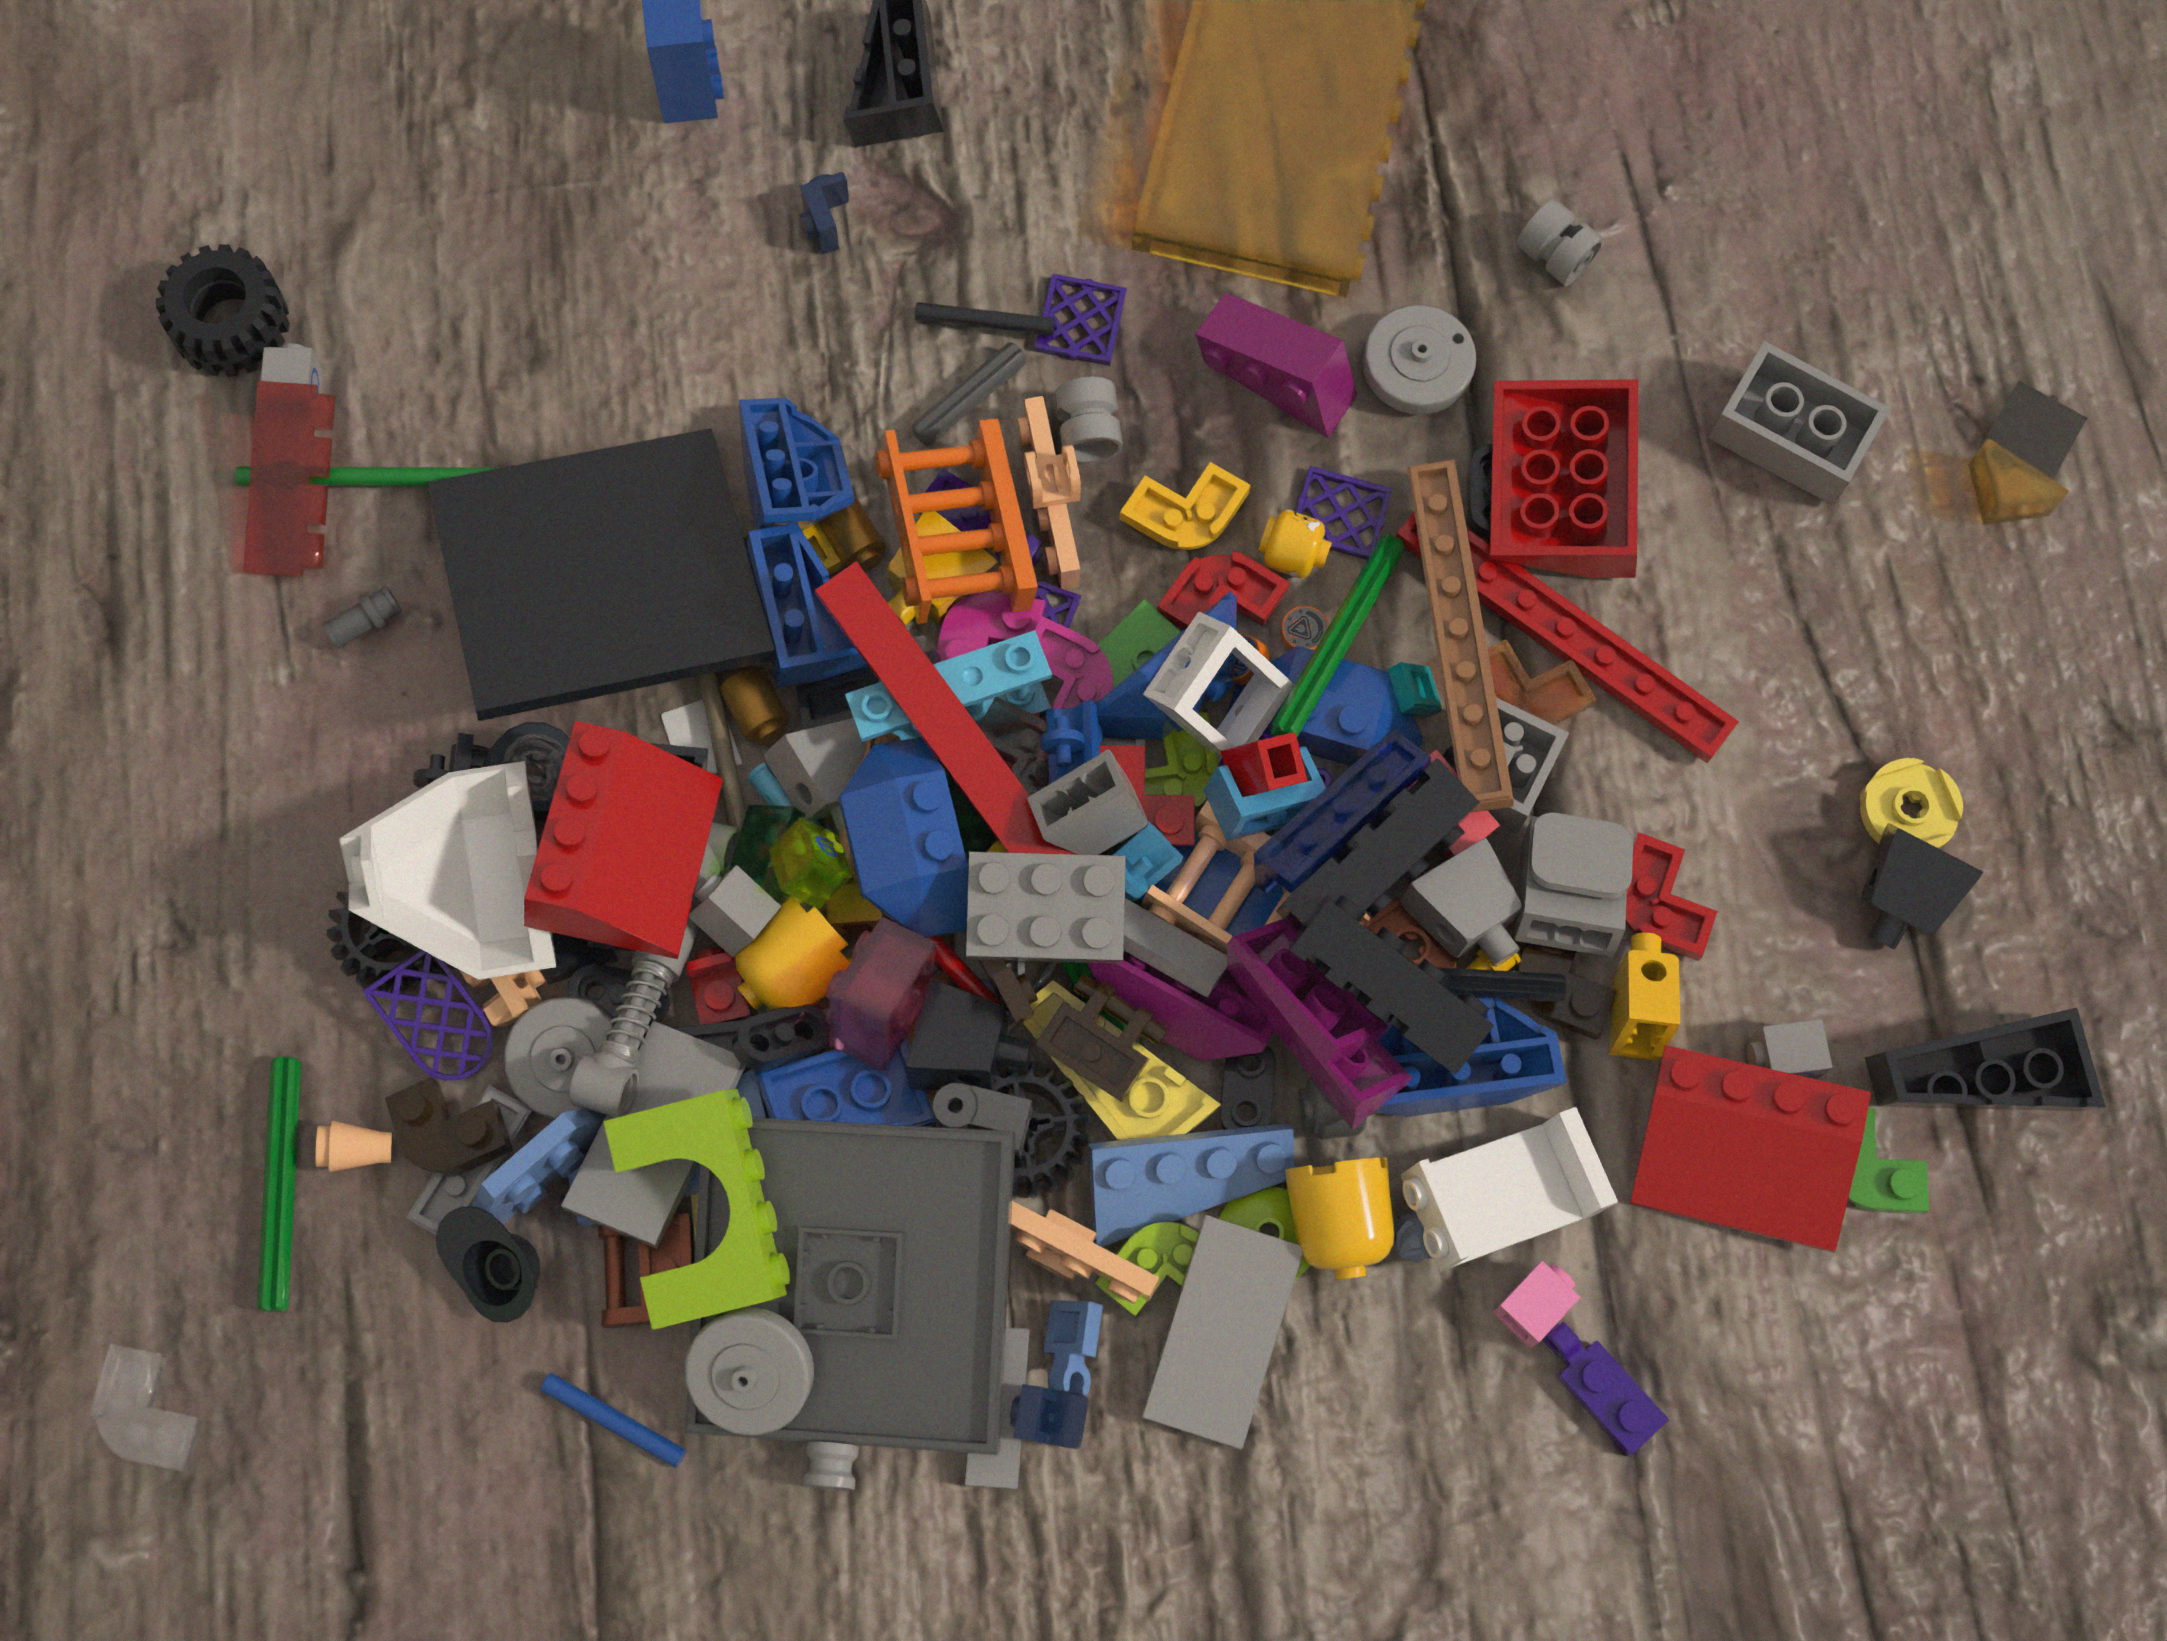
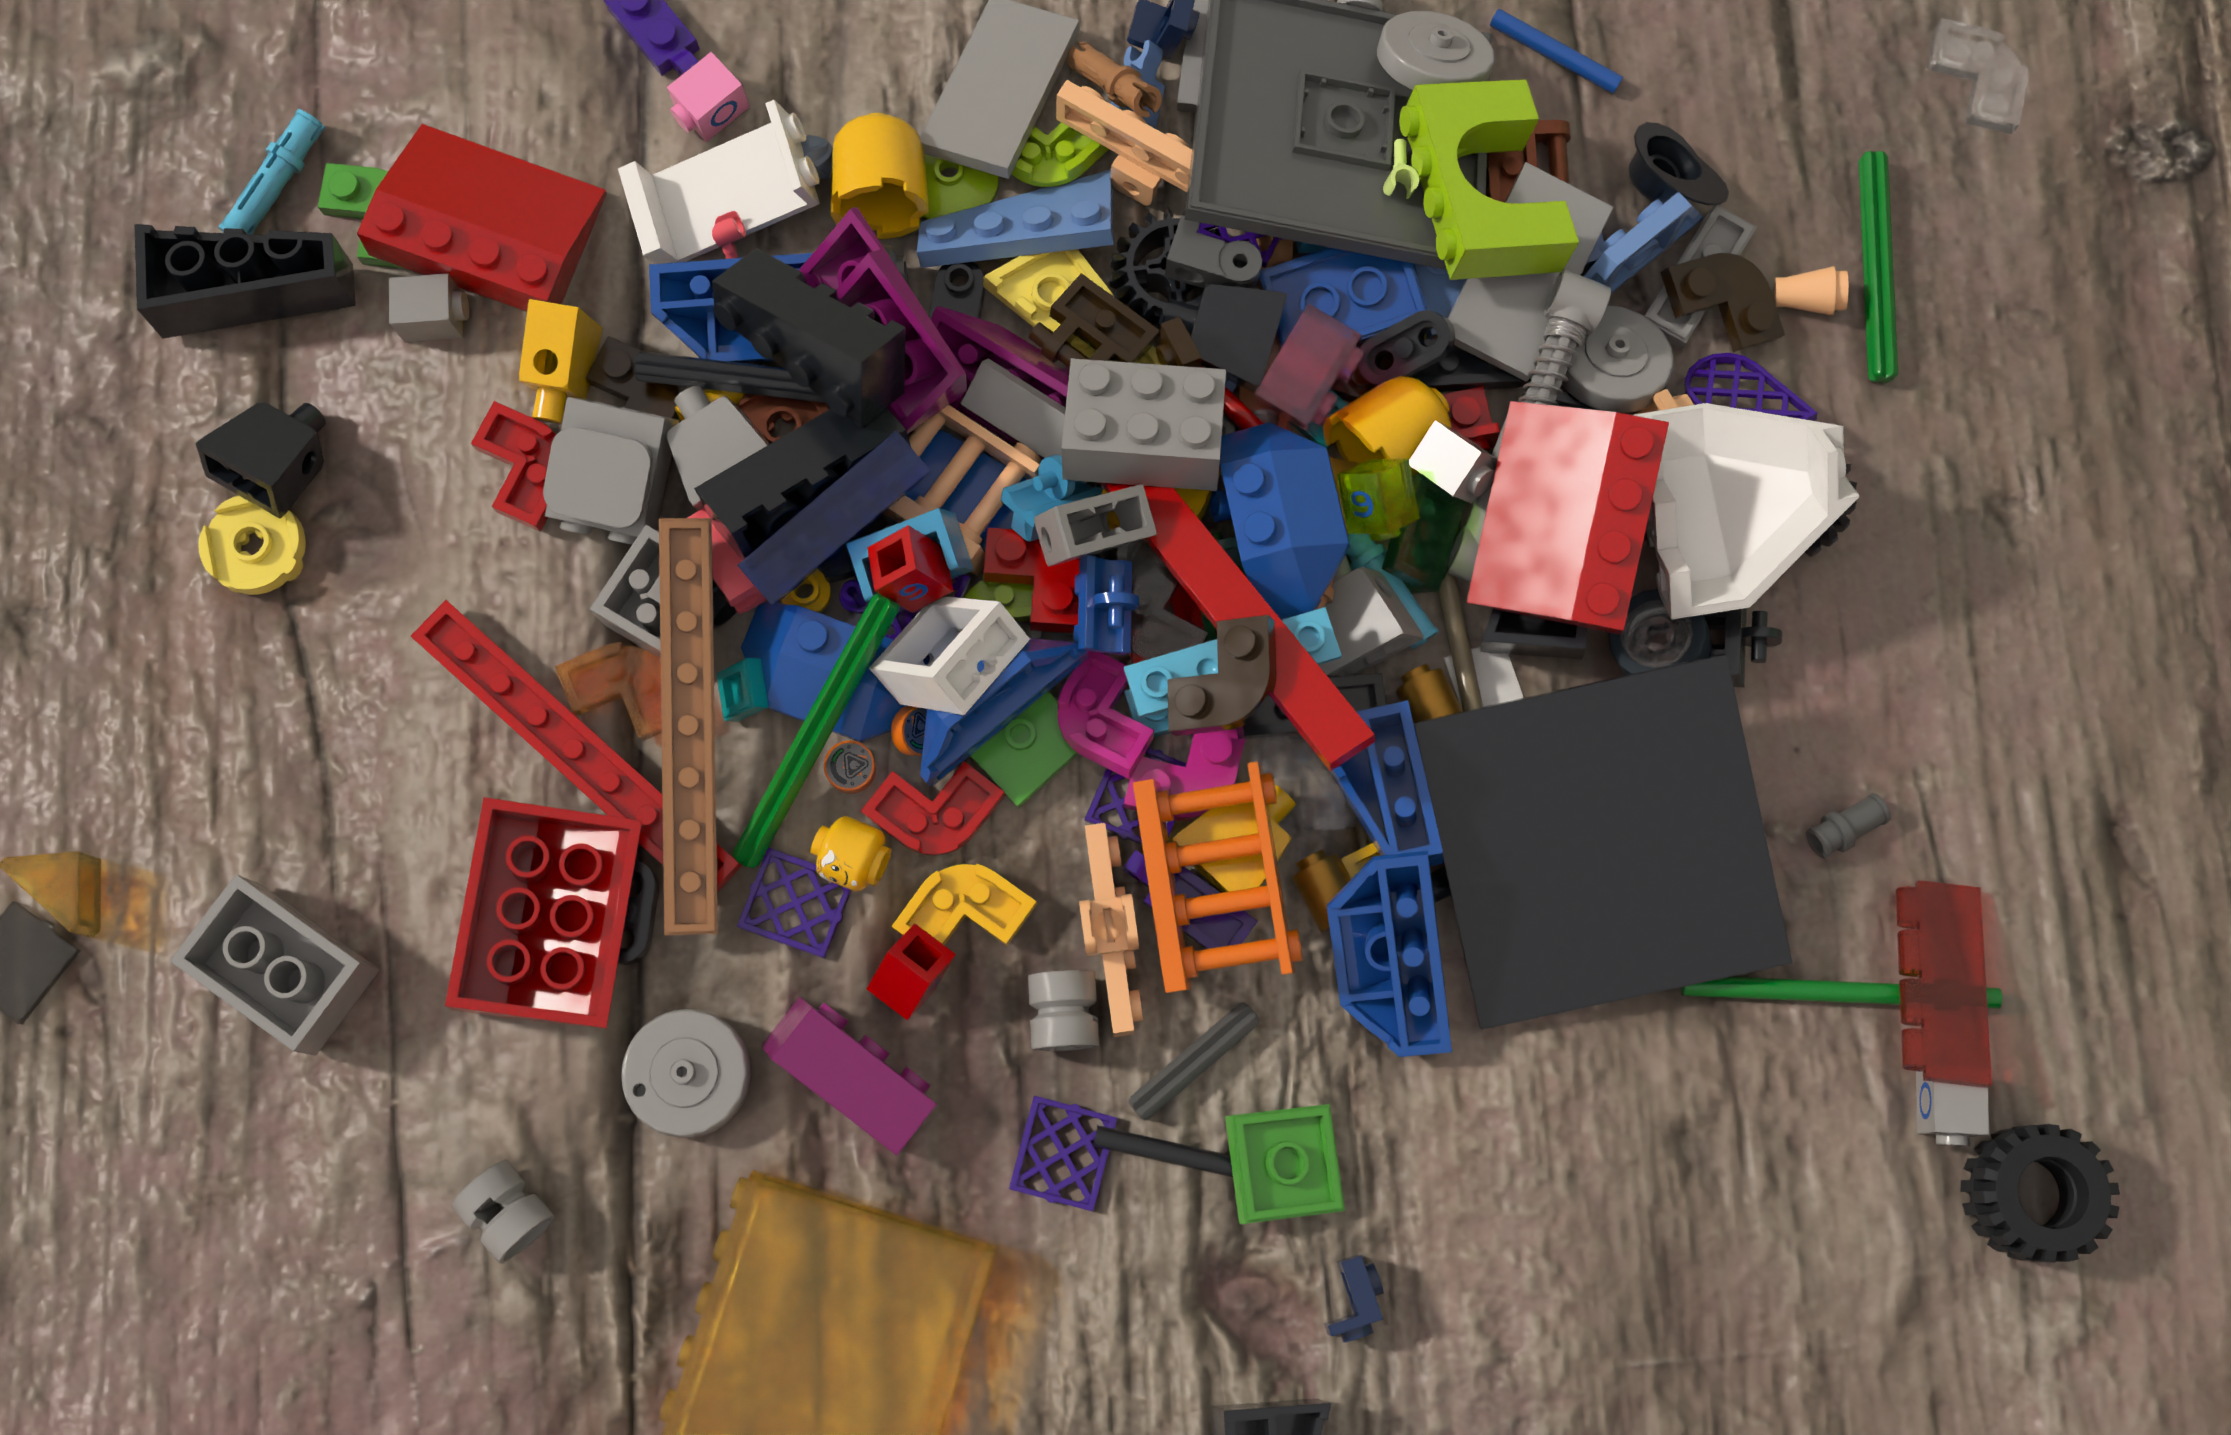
camera: 170 degrees left, 5 degrees up
none -> medium azure pin [218,109,325,235]
none -> coral hand [712,211,746,259]
none -> red brick [866,923,956,1021]
none -> medium nougat pin [1067,42,1162,118]
none -> dark brown plate [1167,615,1276,736]
none -> bright green plate [1225,1104,1345,1224]
none -> yellowish green hand [1383,139,1419,199]

